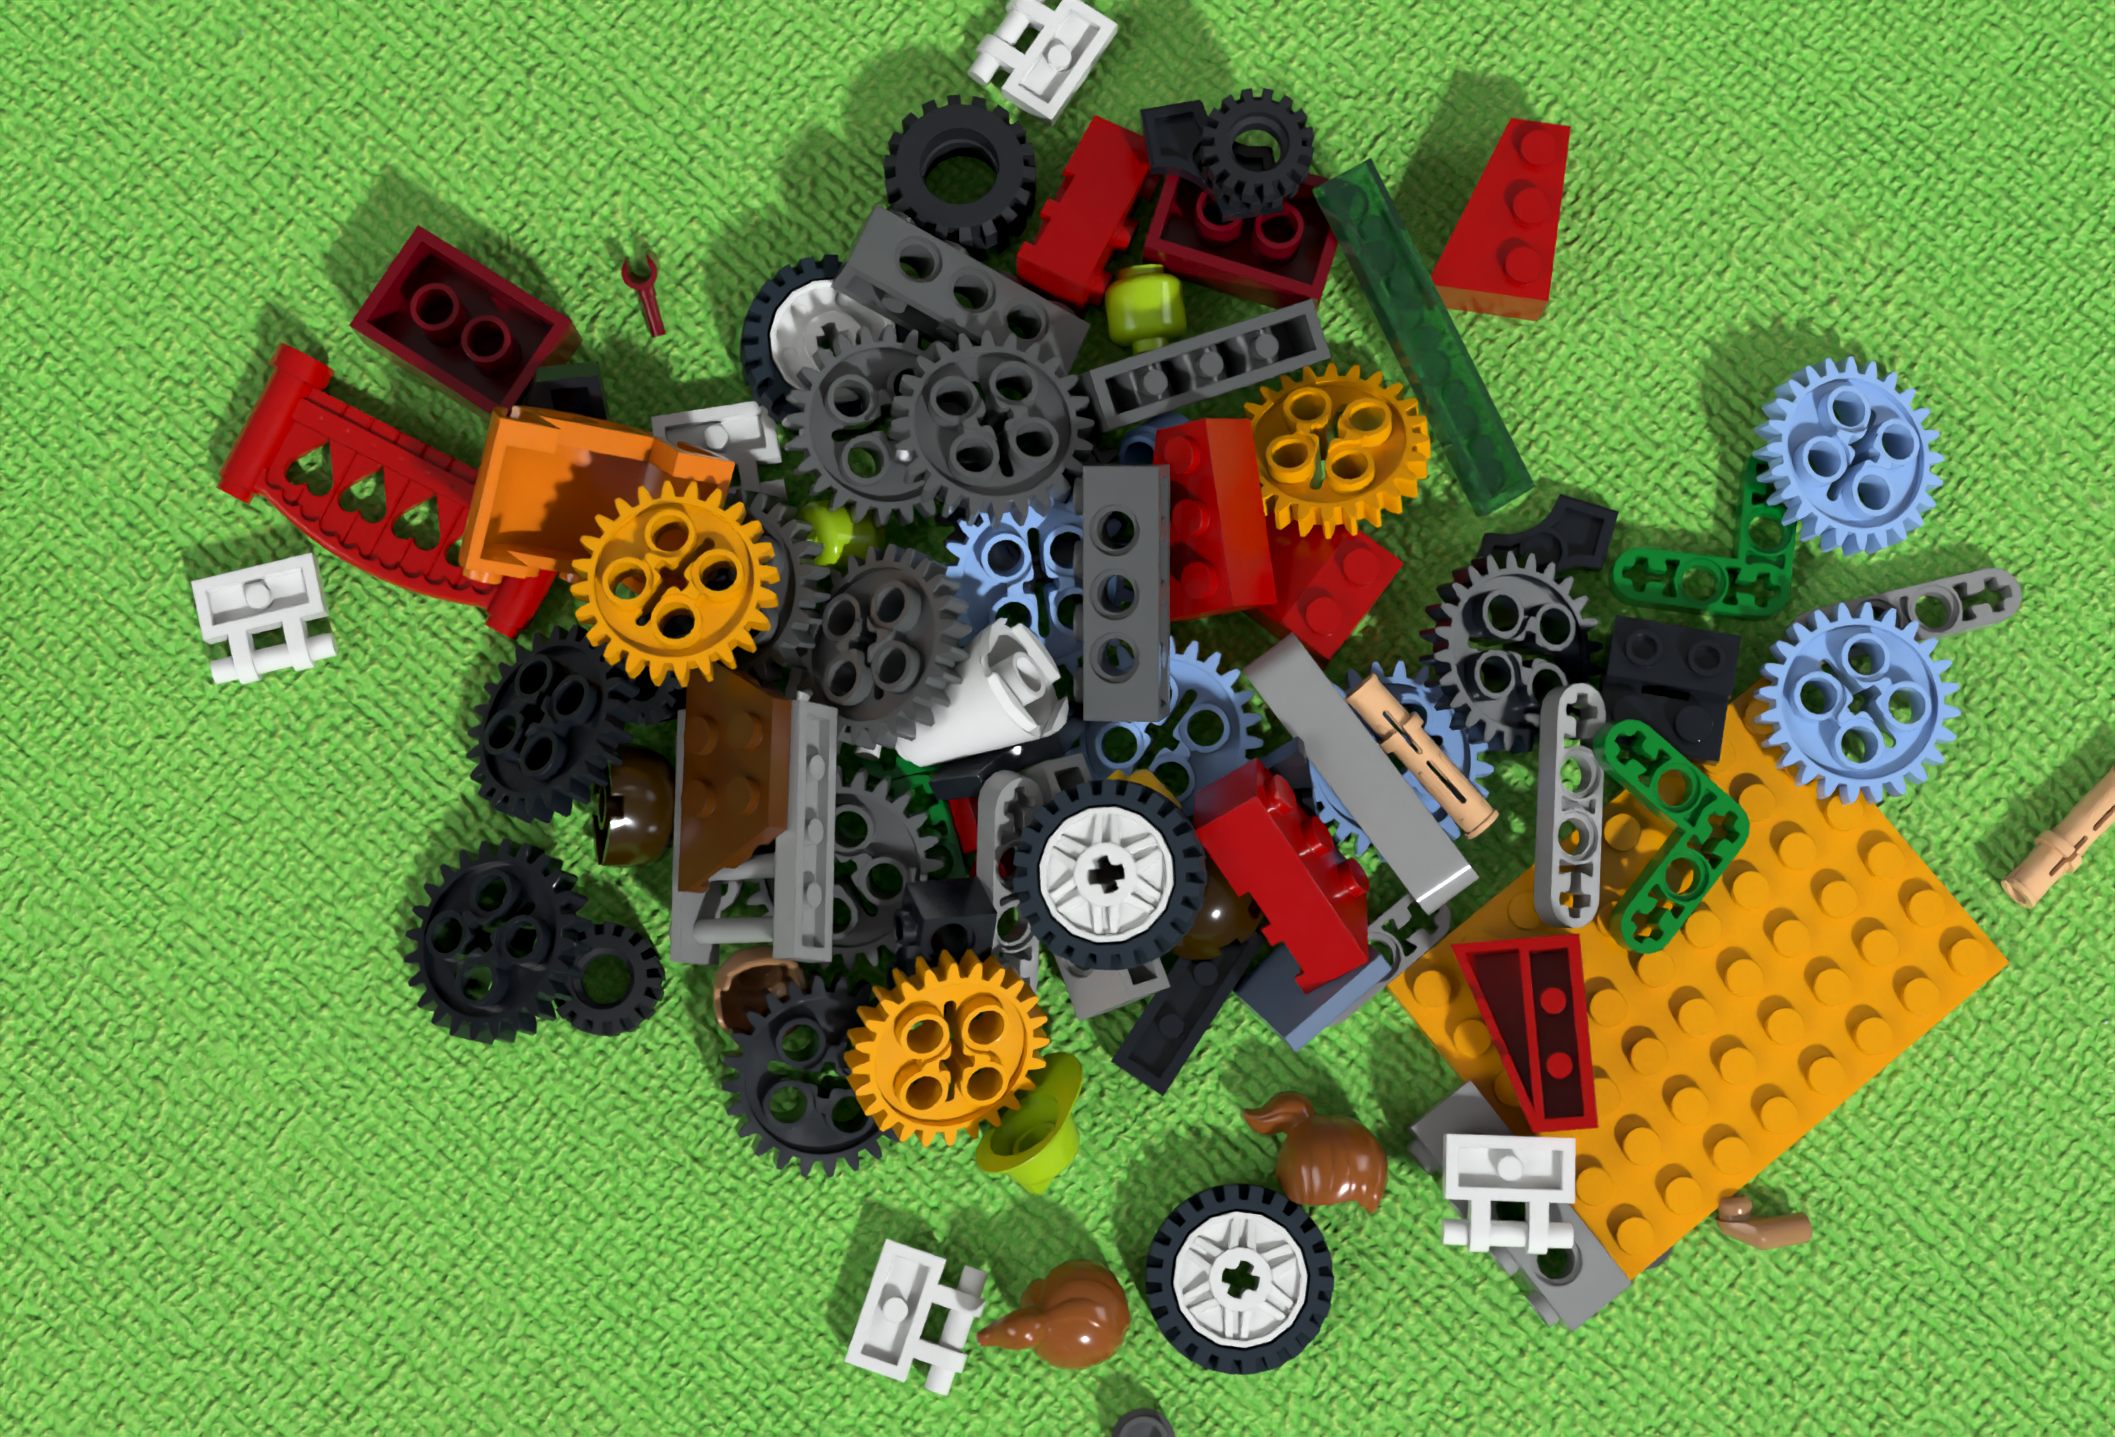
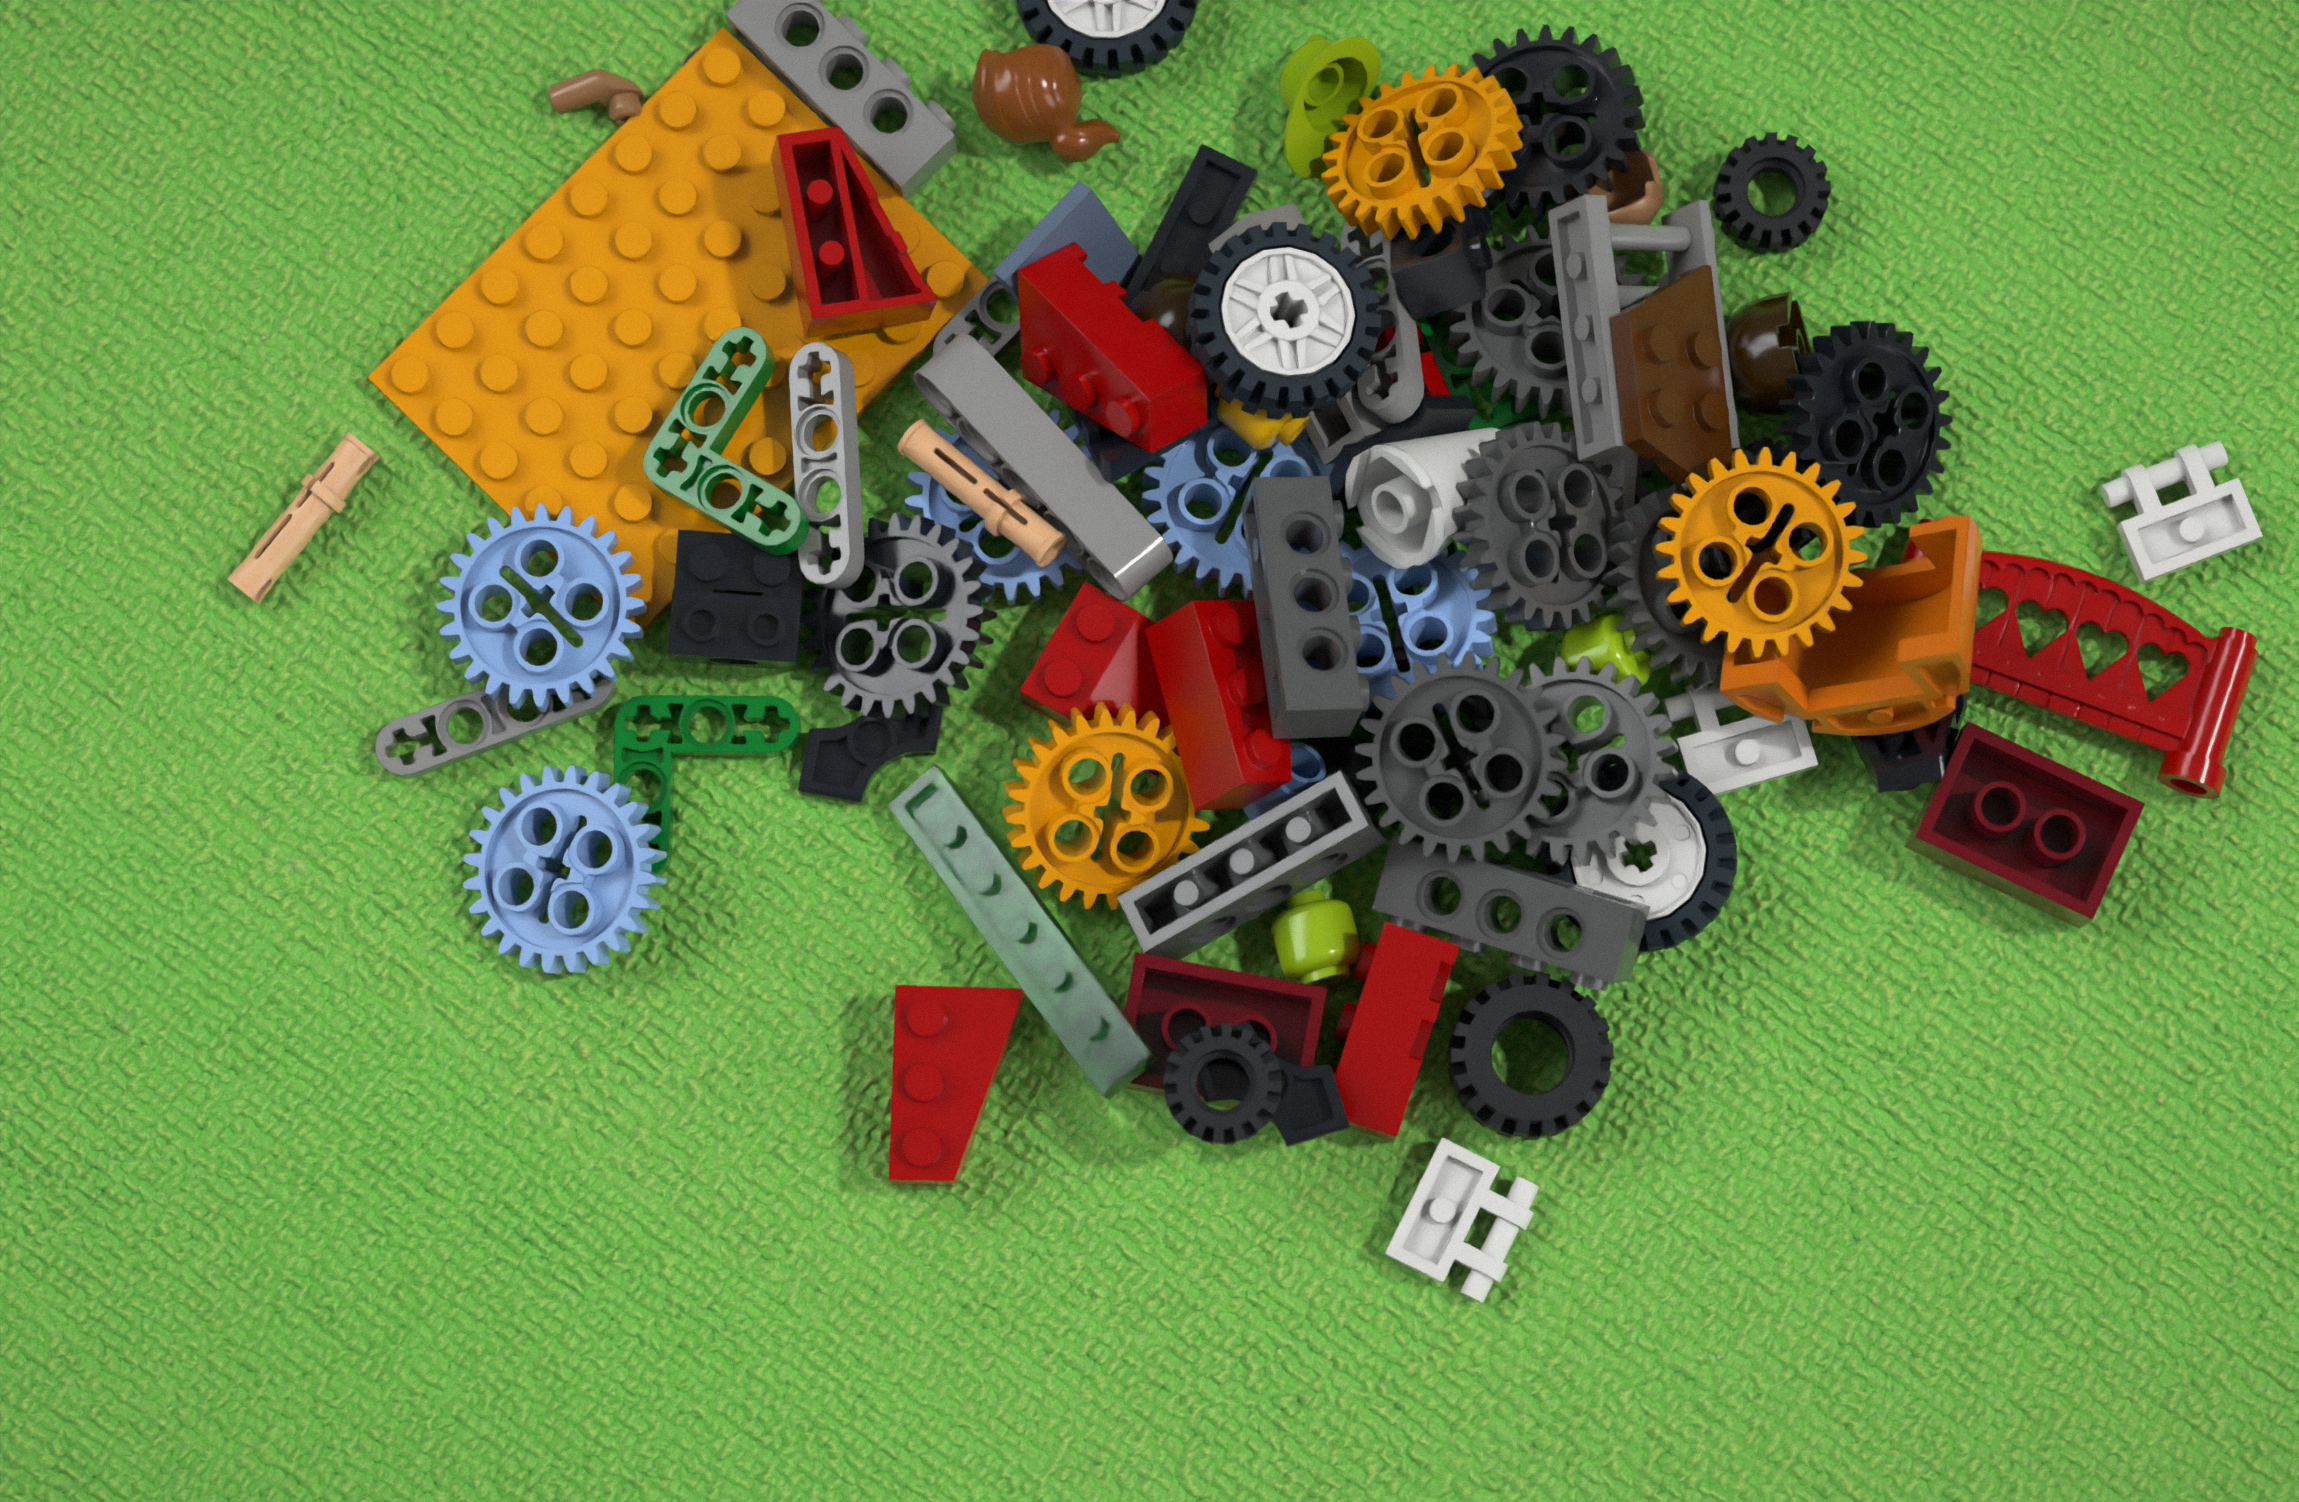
camera: 175 degrees right, 0 degrees up
black gear [404,839,593,1045] -> none
dark red hand [621,249,666,338] -> none
white plate [1441,1134,1575,1255] -> none

